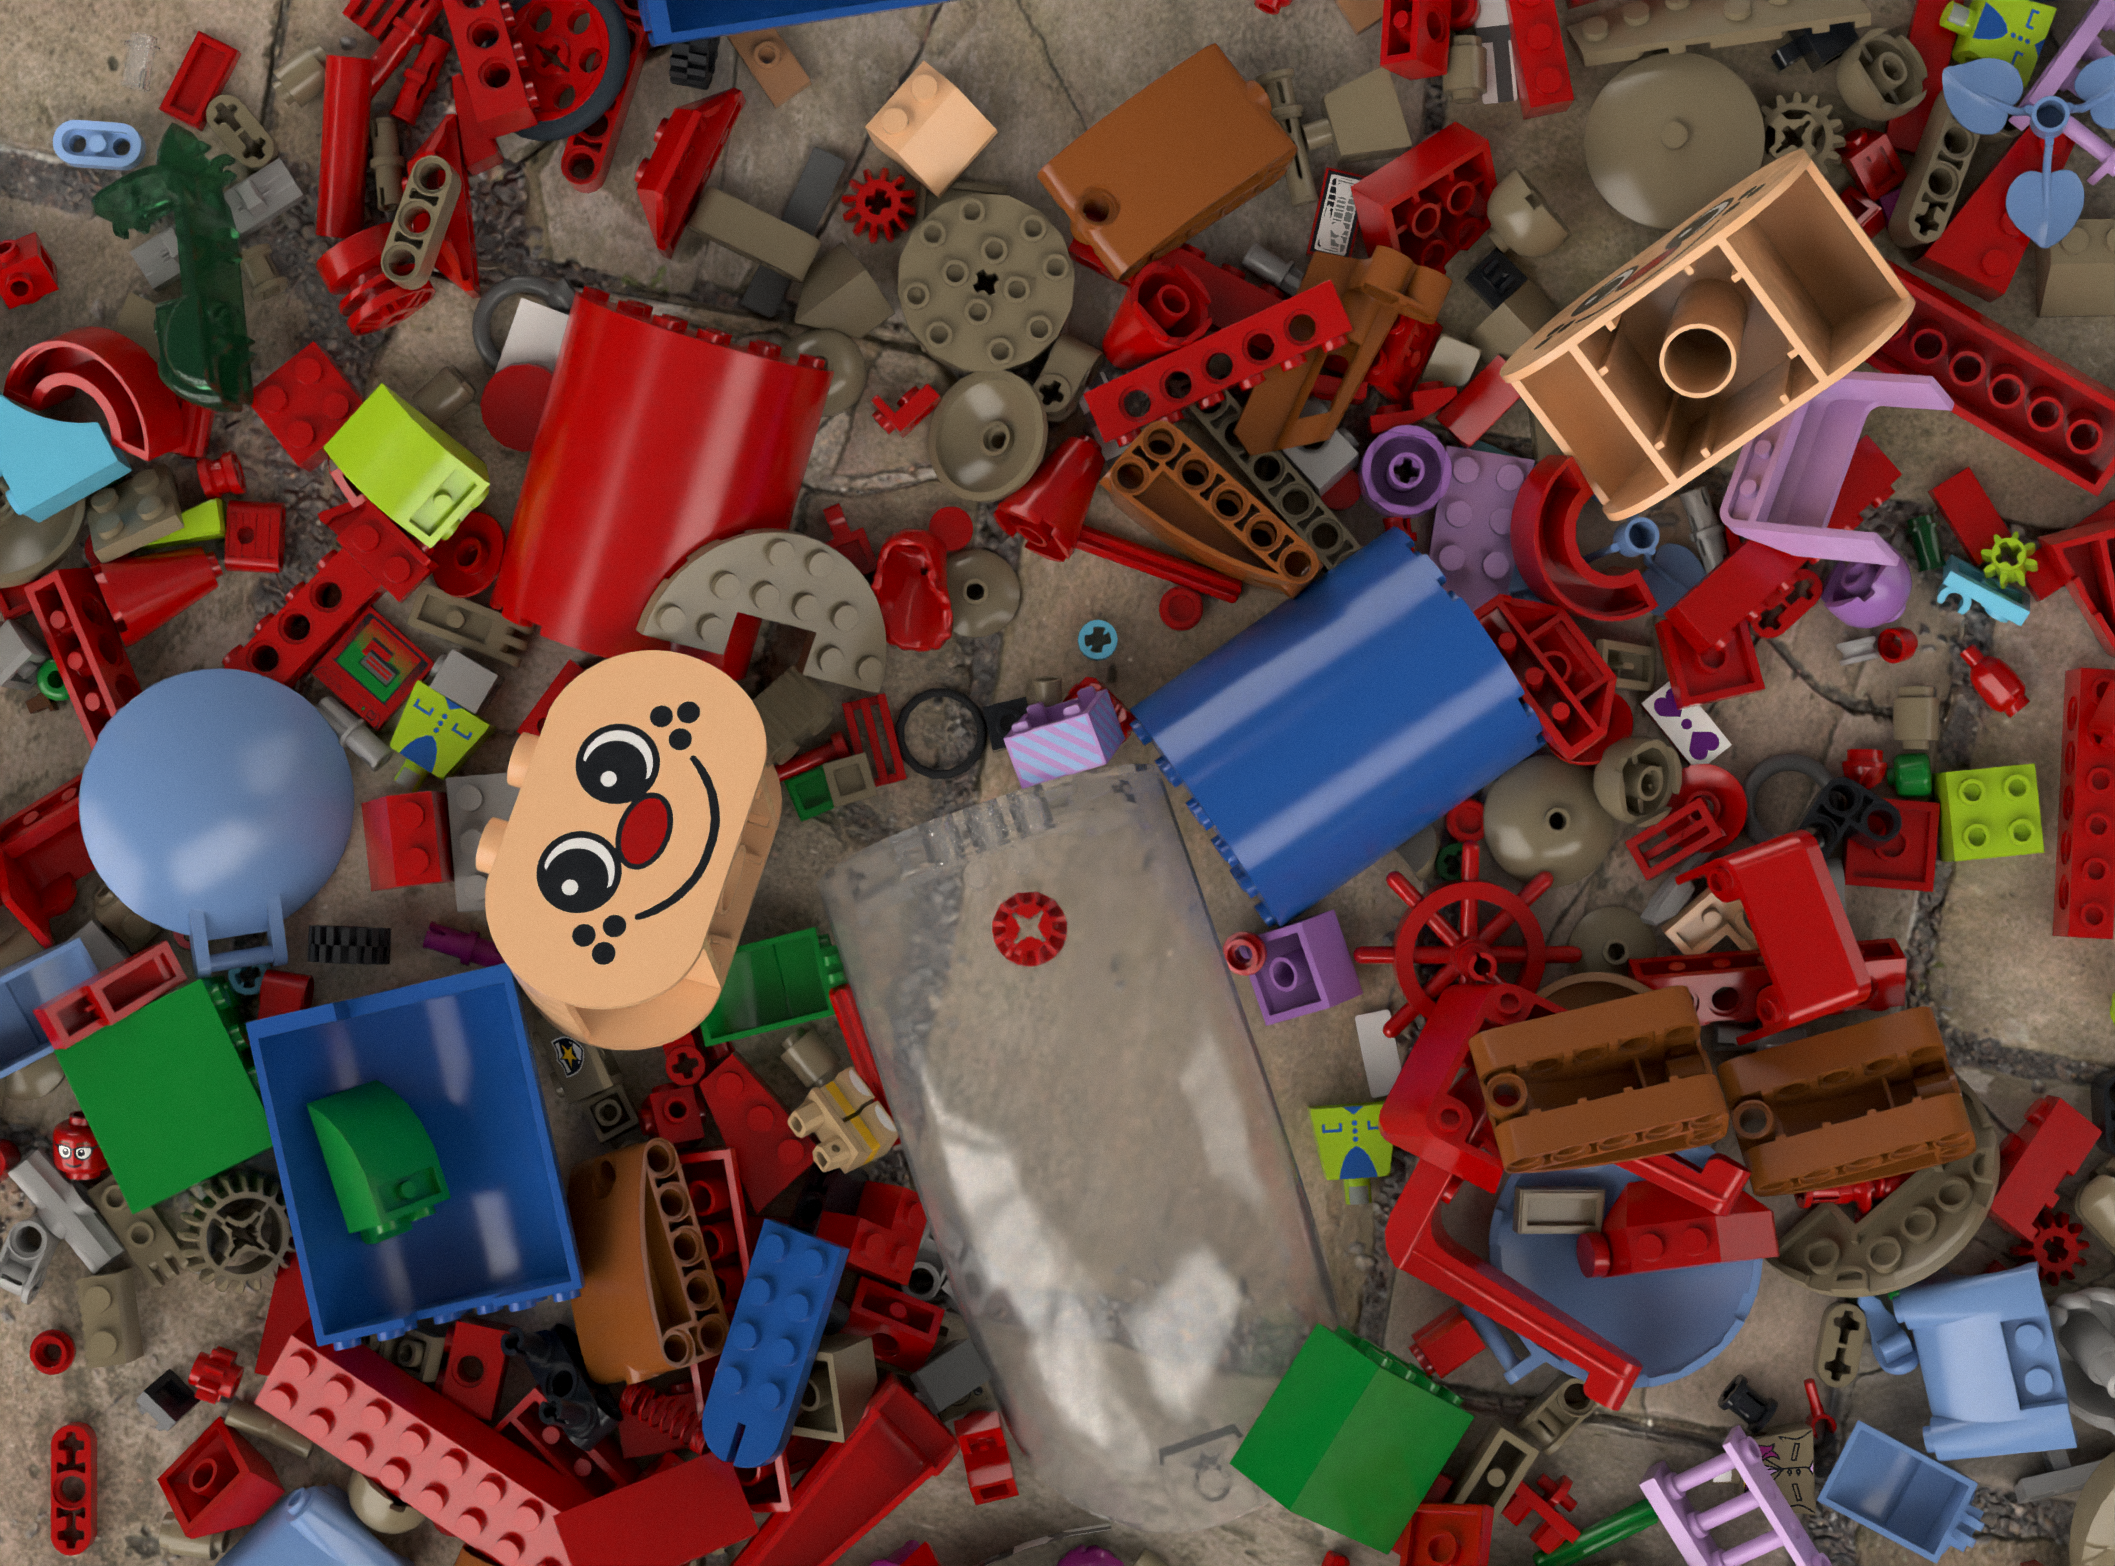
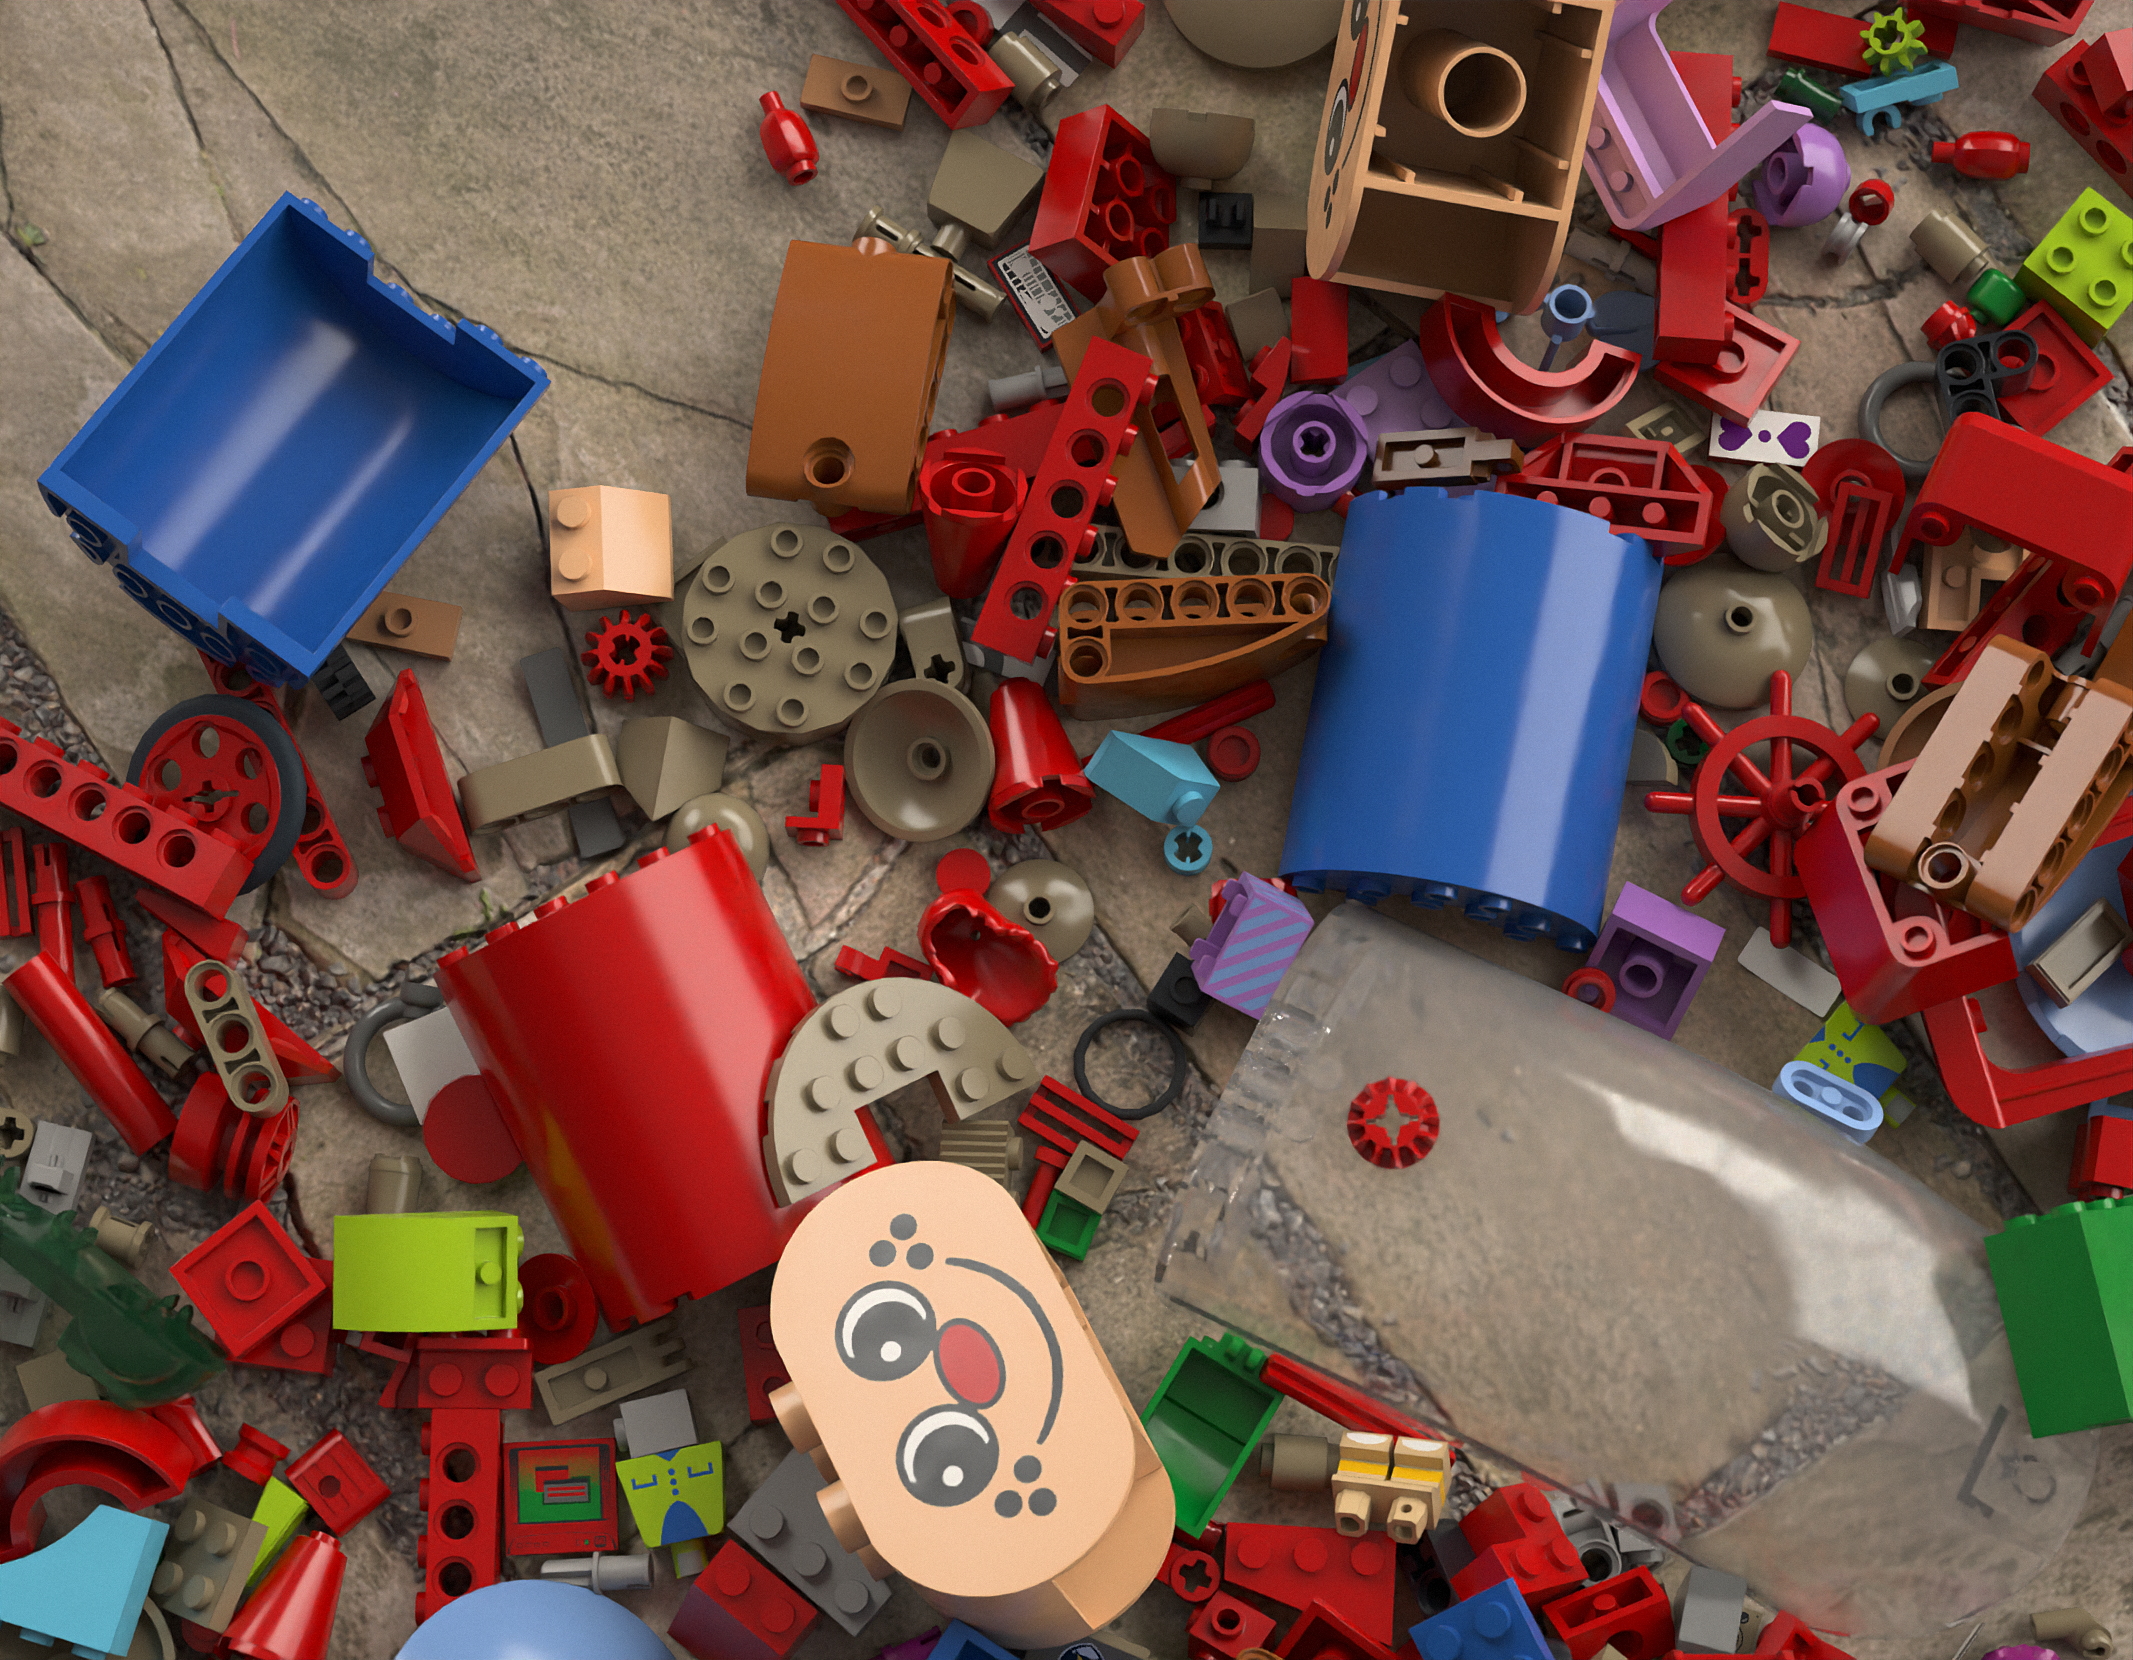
camera: 45 degrees left, 10 degrees down
none -> red plate [168,1199,330,1360]
none -> medium azure slope [1084,730,1221,828]
none -> reddish brown hinge [1371,427,1524,491]
none -> light blue plate [1772,1061,1883,1144]

